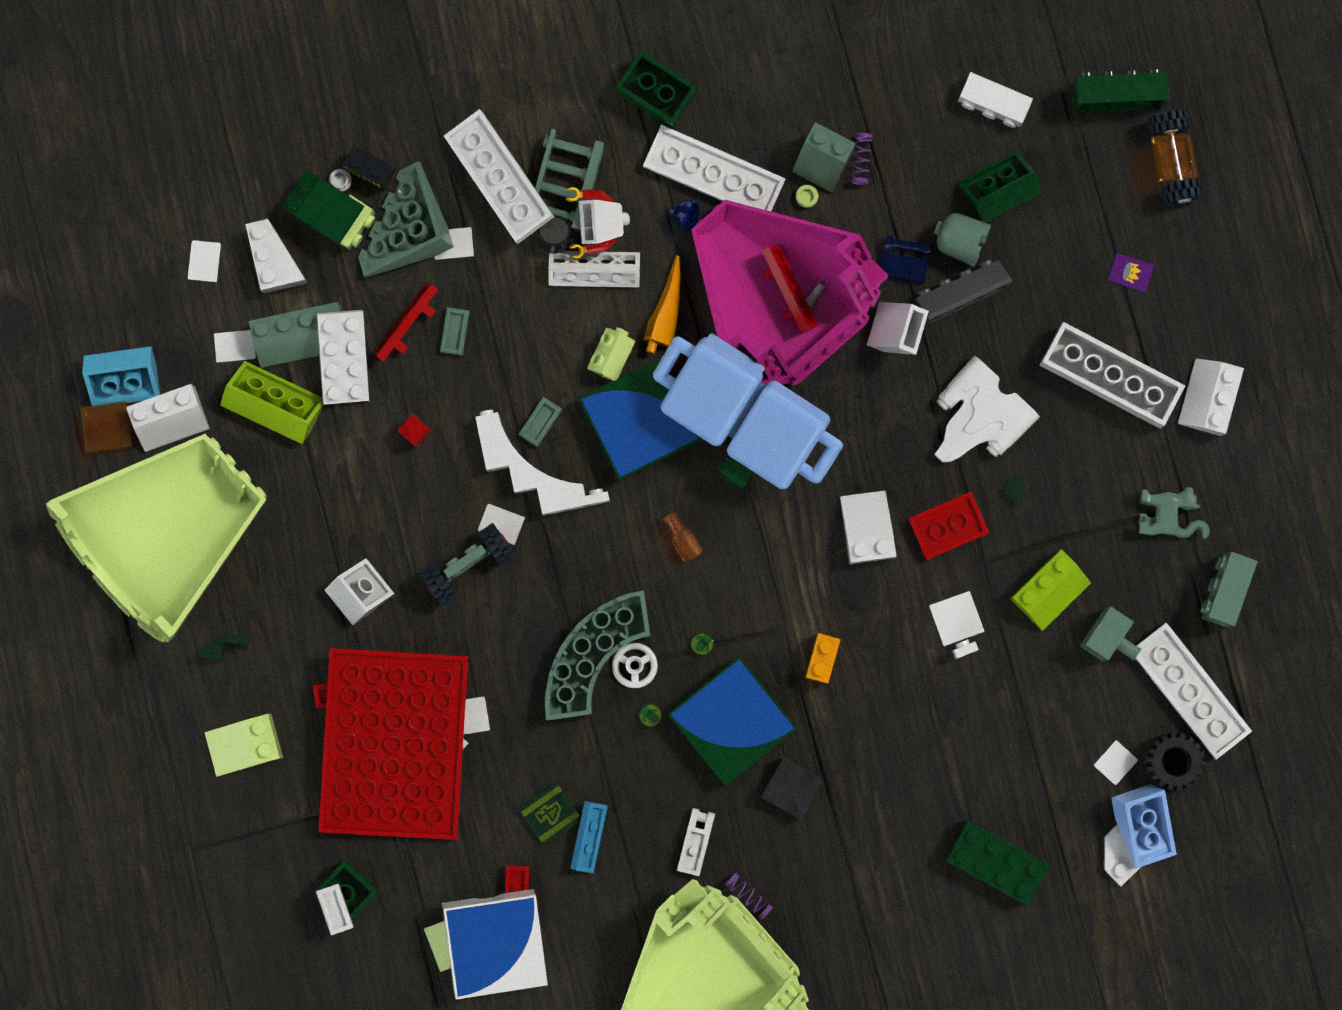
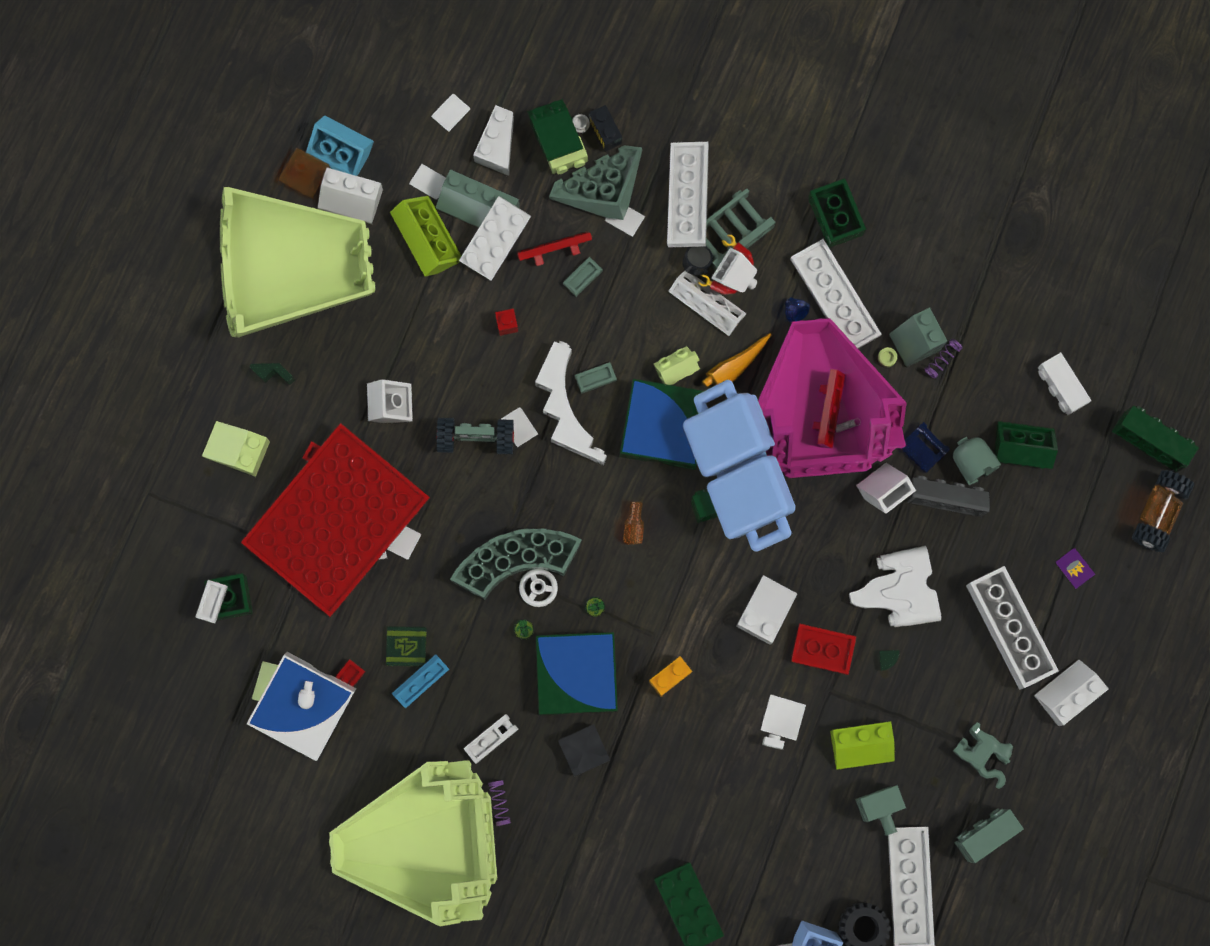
camera: 30 degrees right, 5 degrees down
white sticker [1094,741,1138,785] -> none
none -> white cylinder [298,681,315,709]

